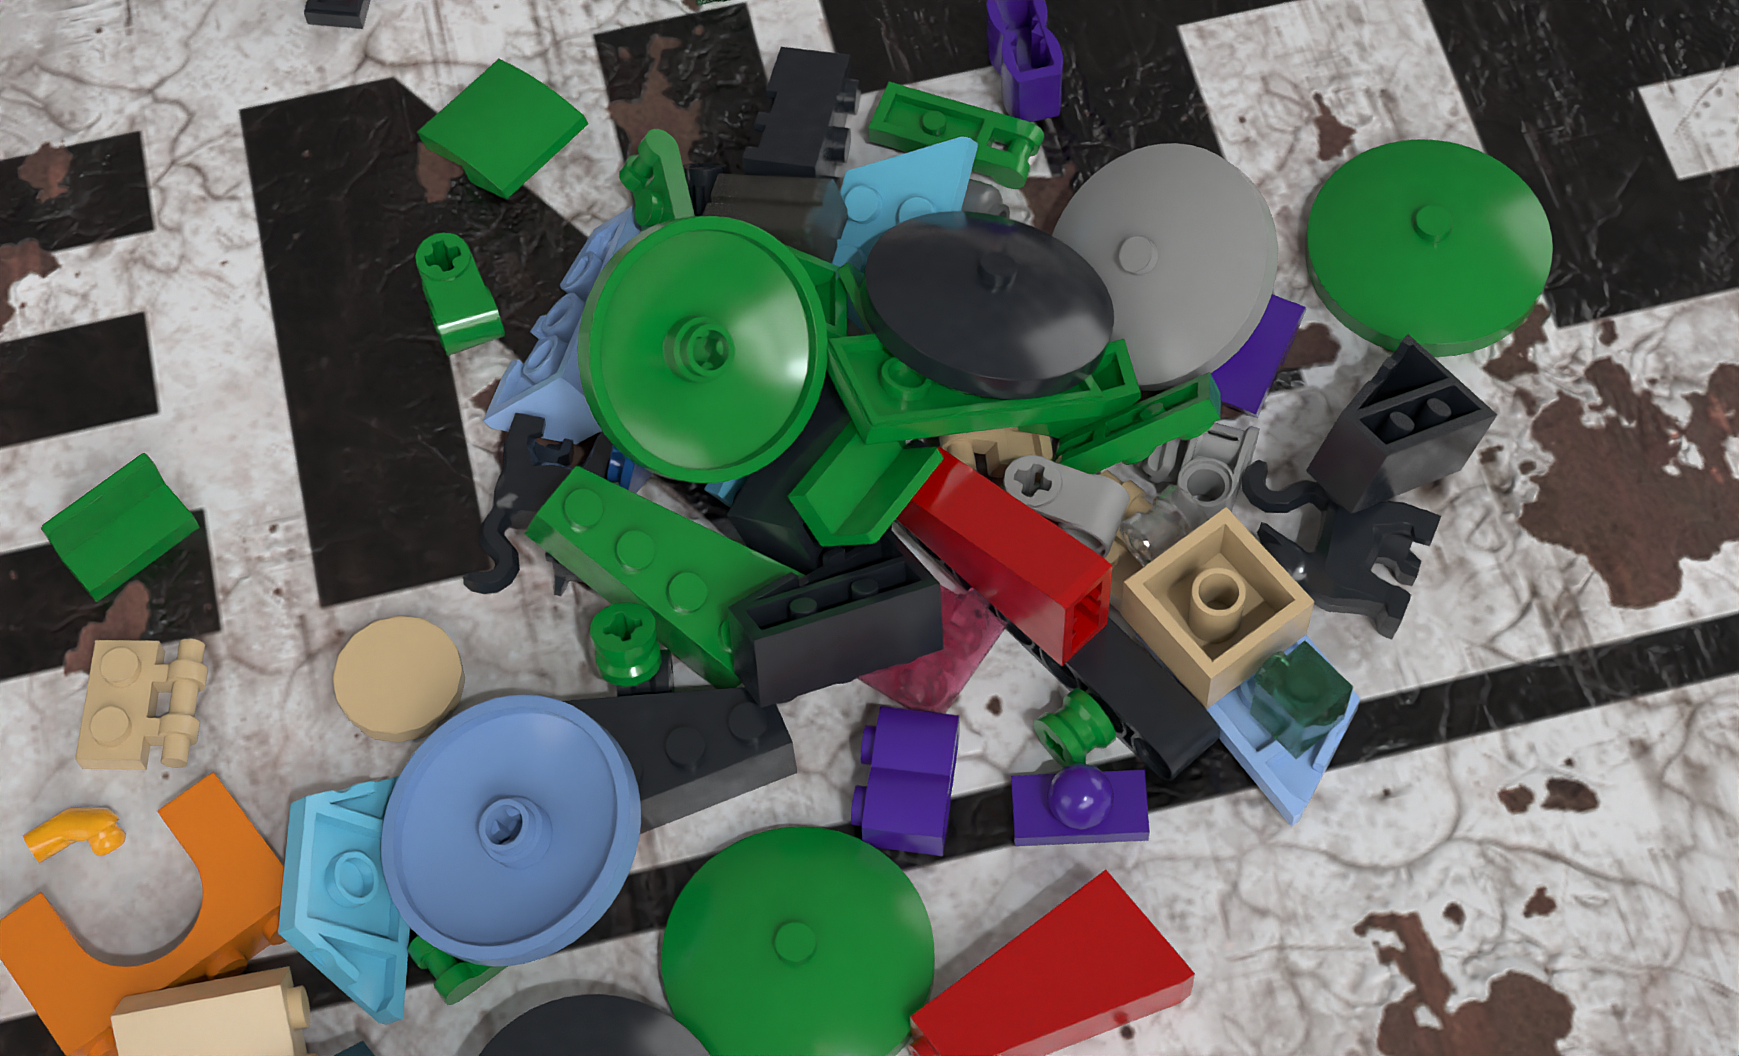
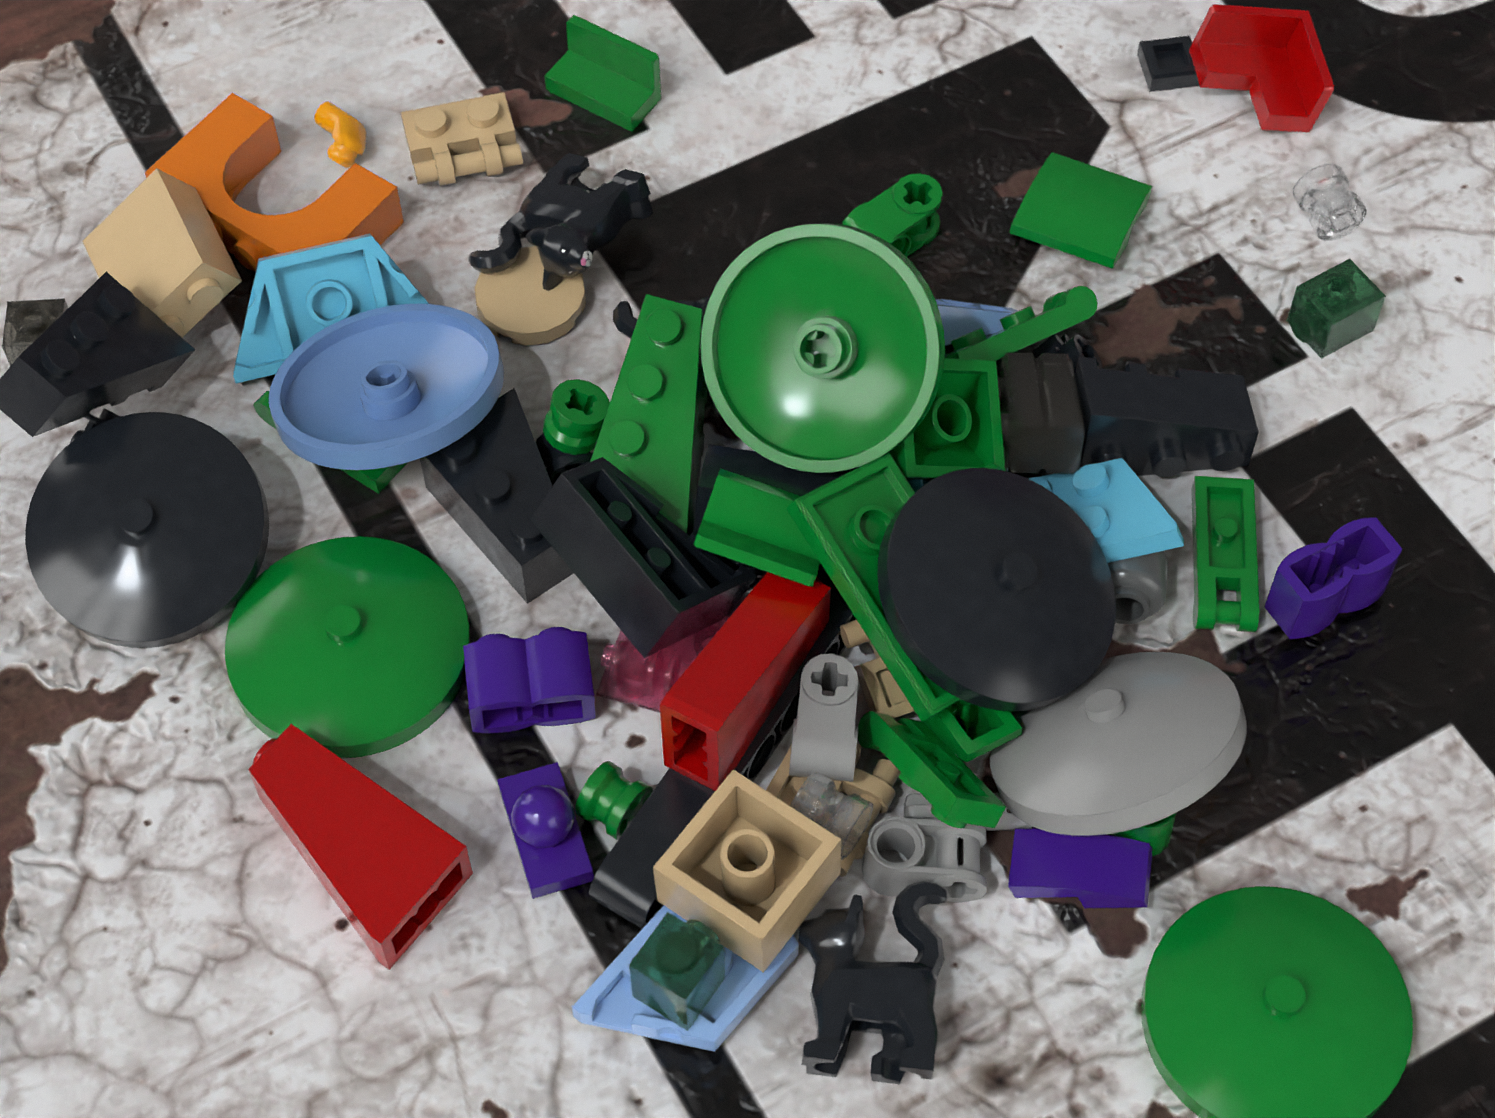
camera: 70 degrees right, 5 degrees down
black wedge [1306,334,1498,514] -> none
none -> black animal [469,153,653,291]

